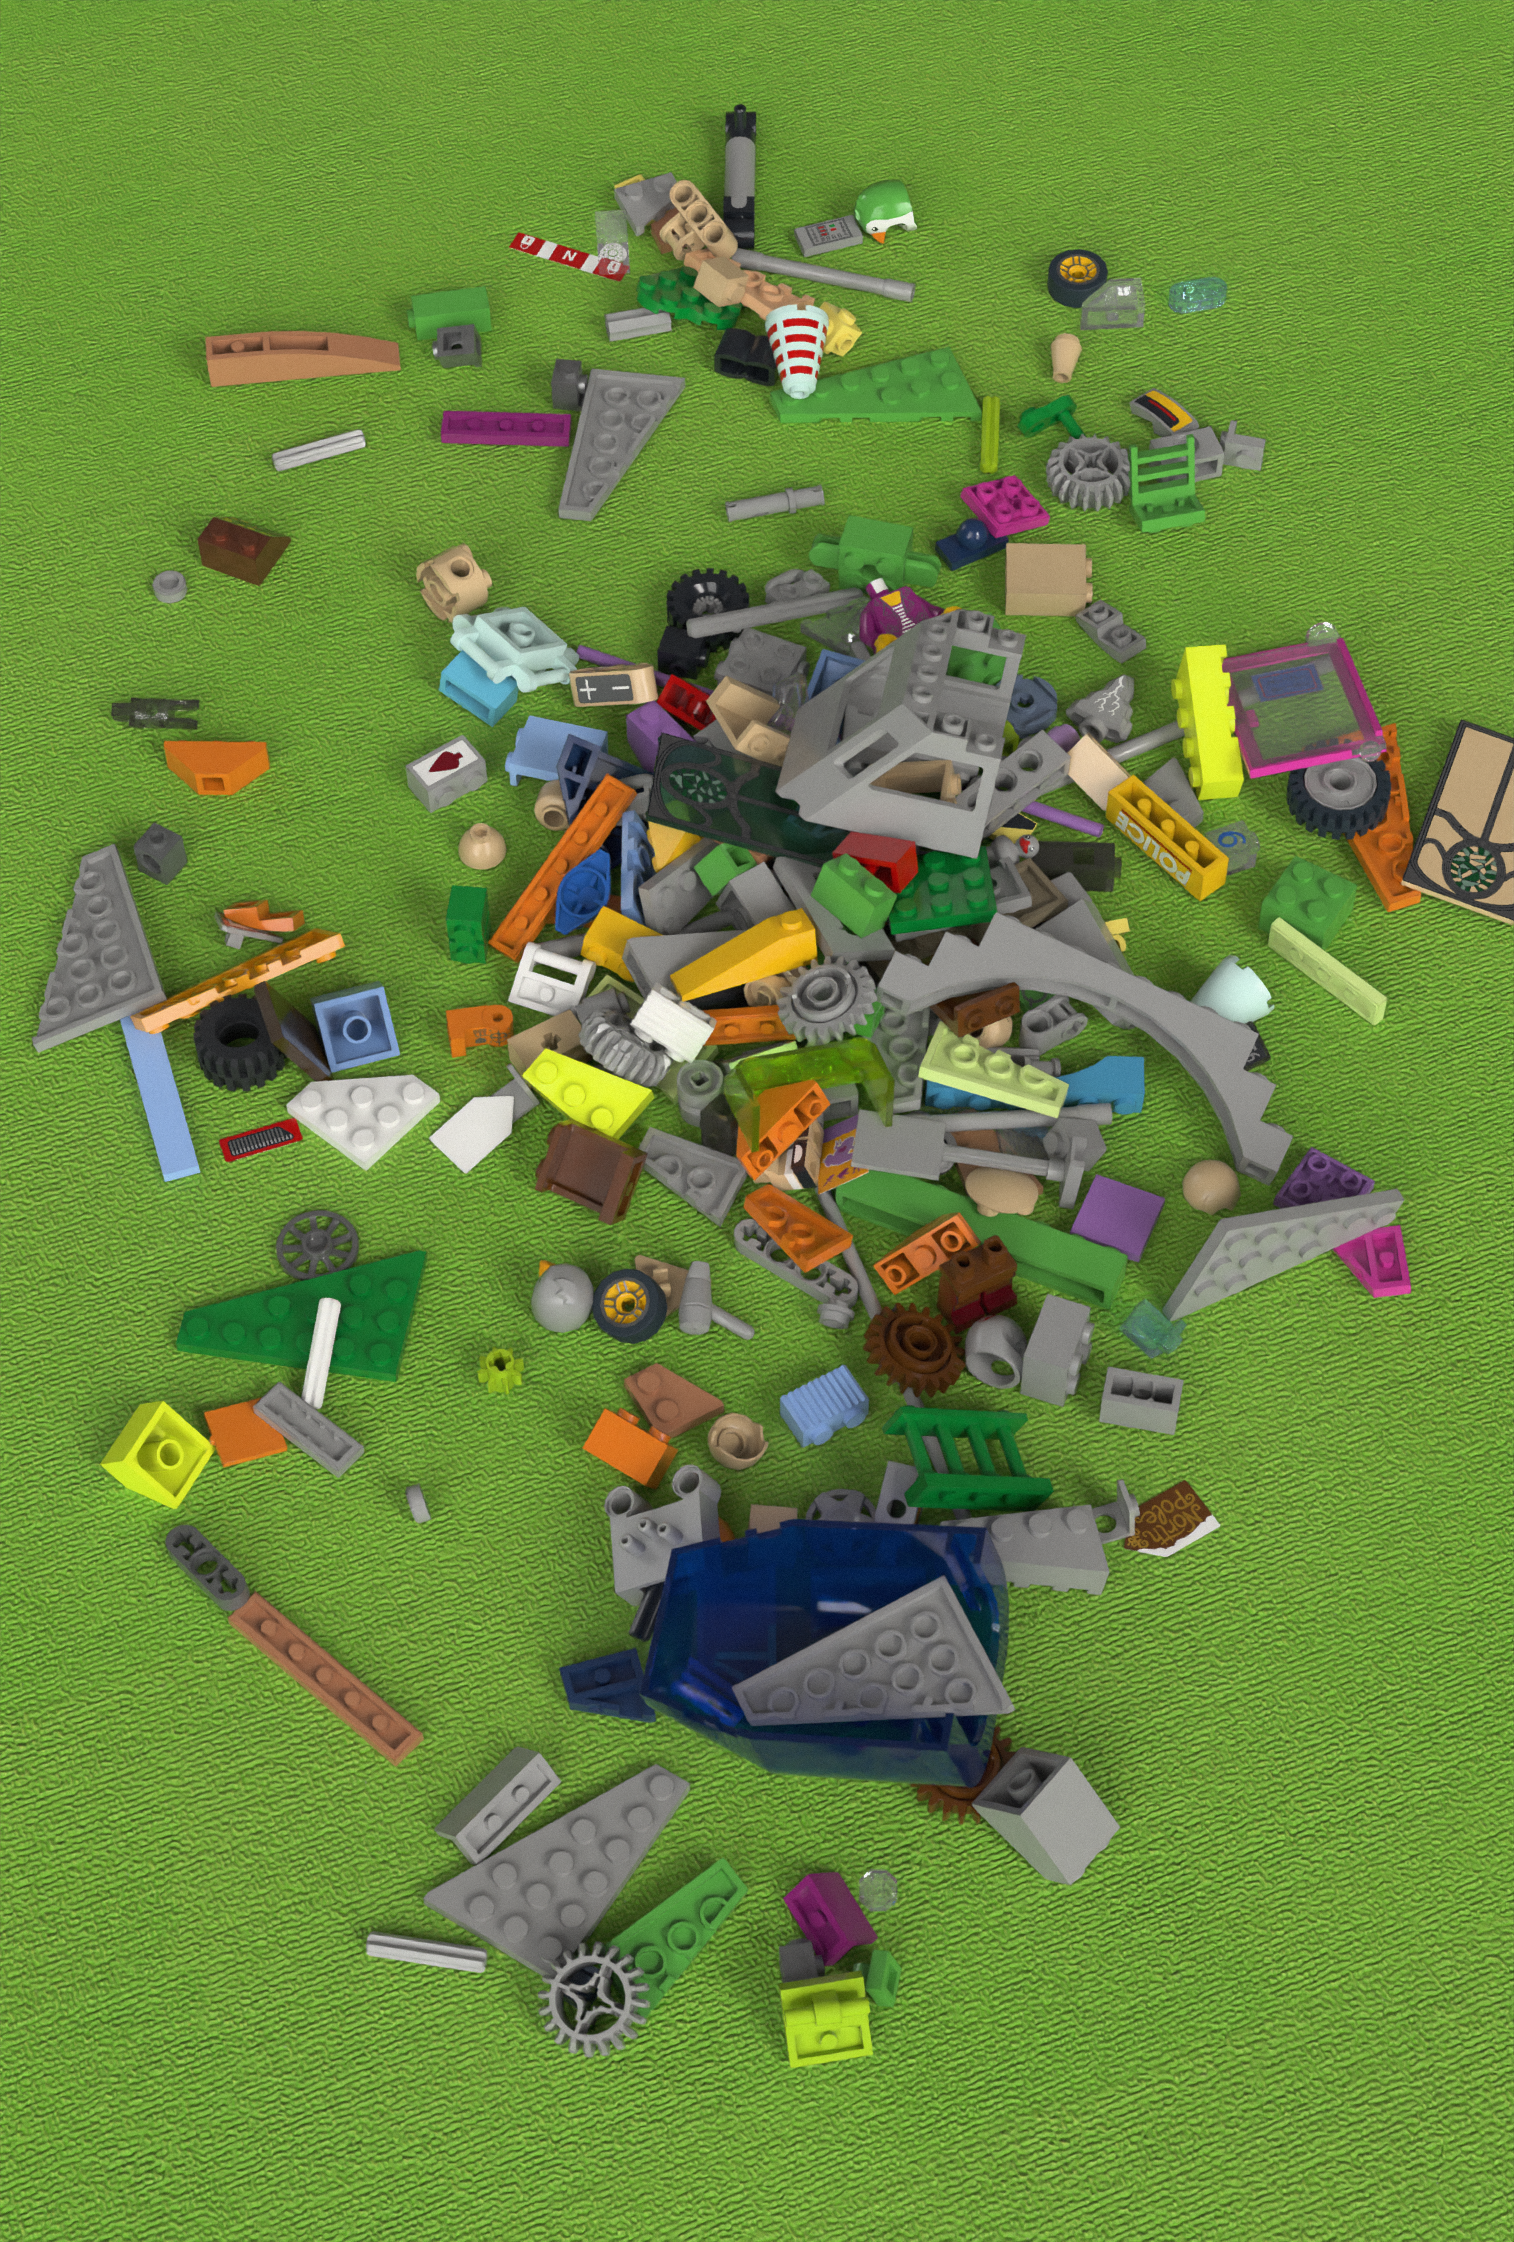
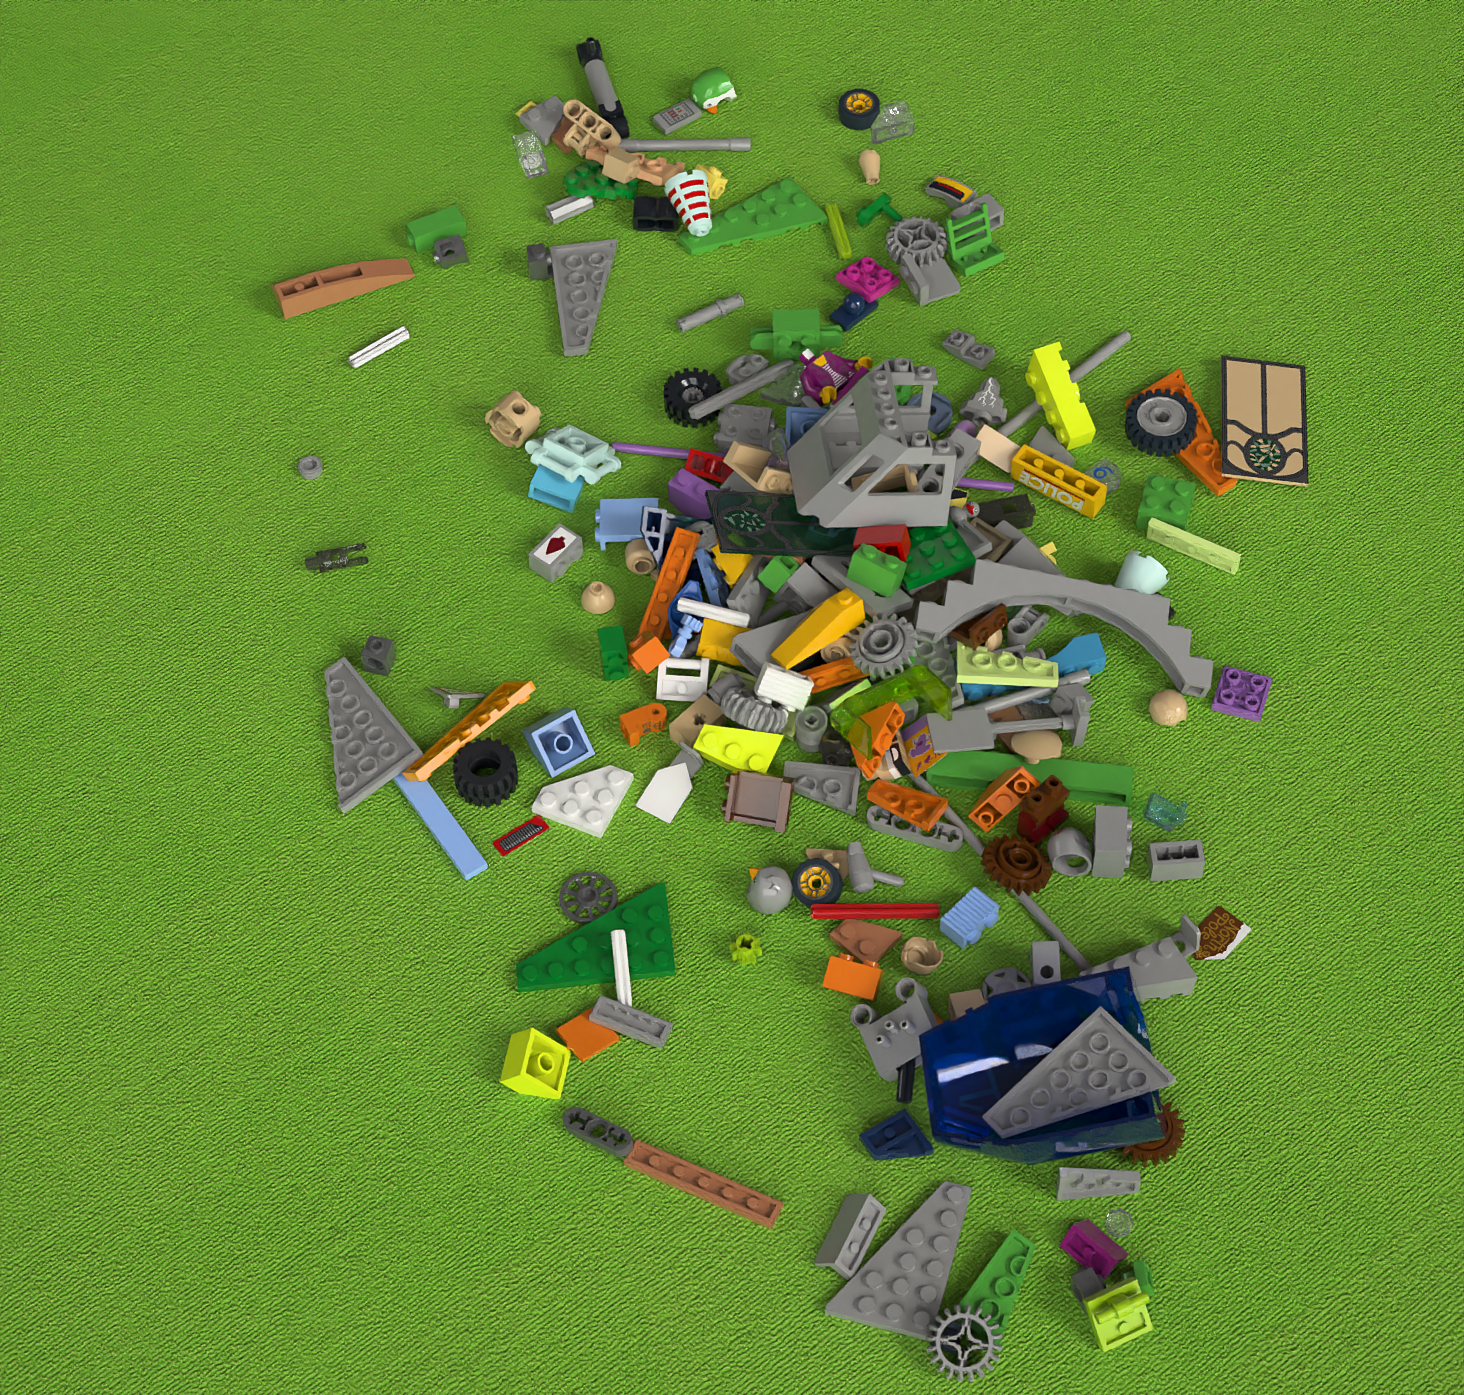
camera: 15 degrees left, 0 degrees up
orange slope [164,740,270,795] -> none
copper slope [197,517,291,586] -> none
orange slope [223,900,305,932] -> none
dark brown tile [254,980,334,1082] -> none
light grey axle [366,1931,488,1973] -> none
light grey tile [405,1483,431,1524] -> none
magenta plate [441,411,572,447] -> none
red sticker [509,232,629,282] -> none
beam [569,663,658,707] -> none
black brick [657,626,710,680] -> none
light grey plate [817,1299,855,1329] -> none
green fence [882,1405,1054,1512] -> none
light grey slope [972,1747,1120,1886] -> none
tan brick [1005,543,1093,616] -> none
medium lavender tile [1070,1174,1165,1263] -> none
light grey wing [1162,1189,1404,1322] -> none
clear light blue beam [1168,277,1227,314] -> none
light grey bracket [1219,420,1266,471] -> none
clear door [1222,622,1386,779] -> none
dark pink wing [1333,1225,1411,1298] -> none
none -> orange brick [626,629,671,674]
none -> light blue piece [667,614,703,658]
none -> white axle [677,597,750,628]
none -> red axle [810,903,940,919]
none -> light grey bracket [899,253,960,306]
none -> light grey wing [1055,1167,1141,1201]

